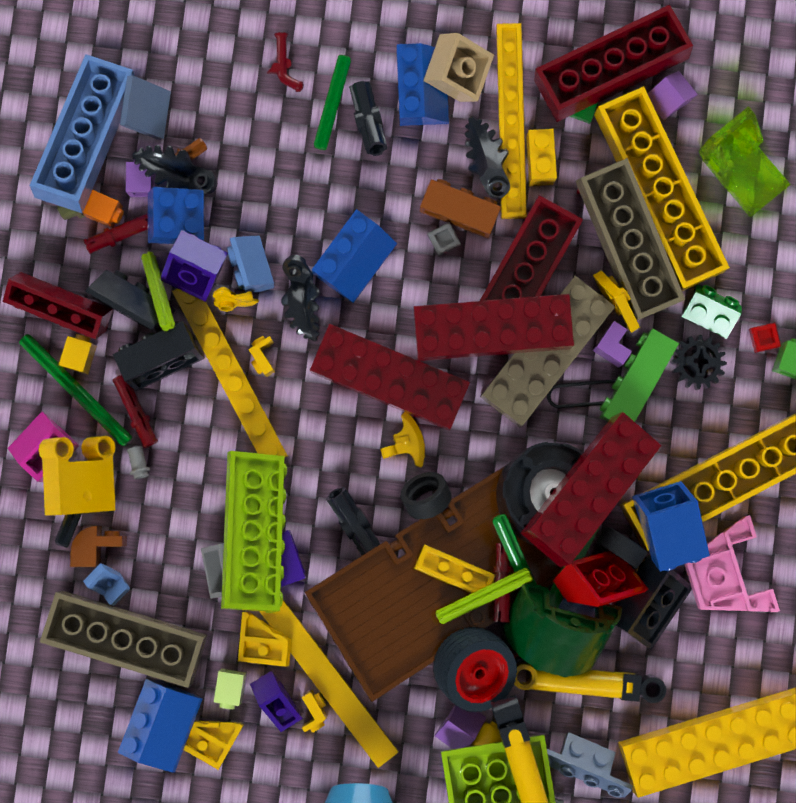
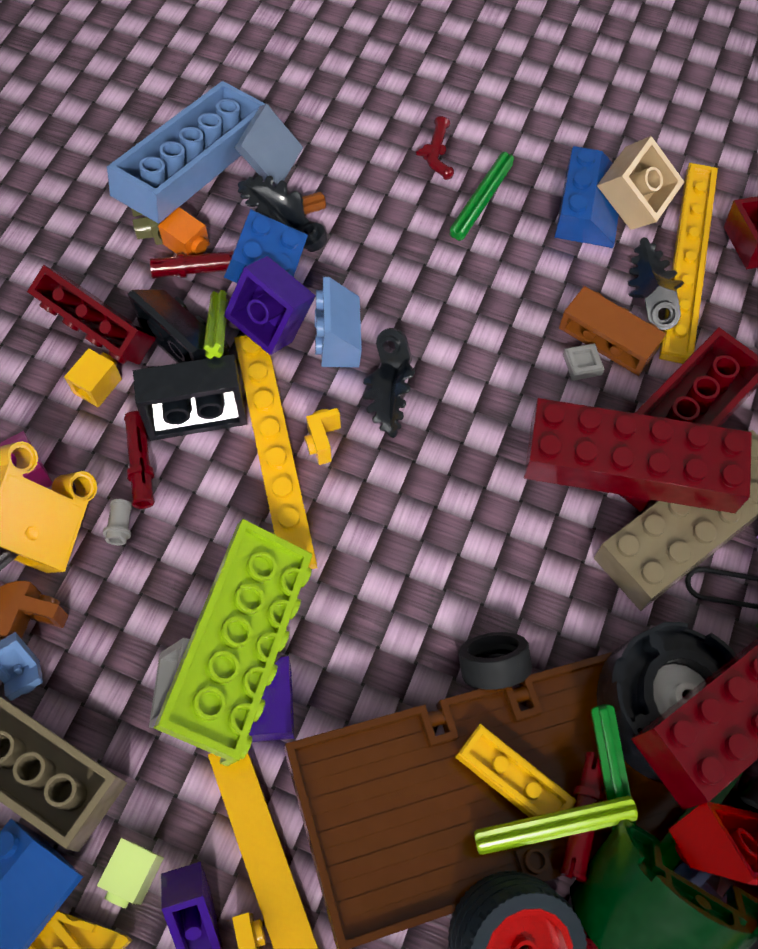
camera: 15 degrees right, 20 degrees down
green axle [19,334,132,446] -> none
medium lavender brick [126,159,155,197] -> none
yellow plate [212,287,259,312] -> none
yellow wing [238,612,291,667] -> none
dark red brick [310,324,470,431] -> none
blue slope [312,209,397,303] -> none
black piece [326,487,380,556] -> none
black piece [349,81,387,156] -> none
yellow piece [380,412,425,468] -> none
yellow brick [526,129,557,186] -> none

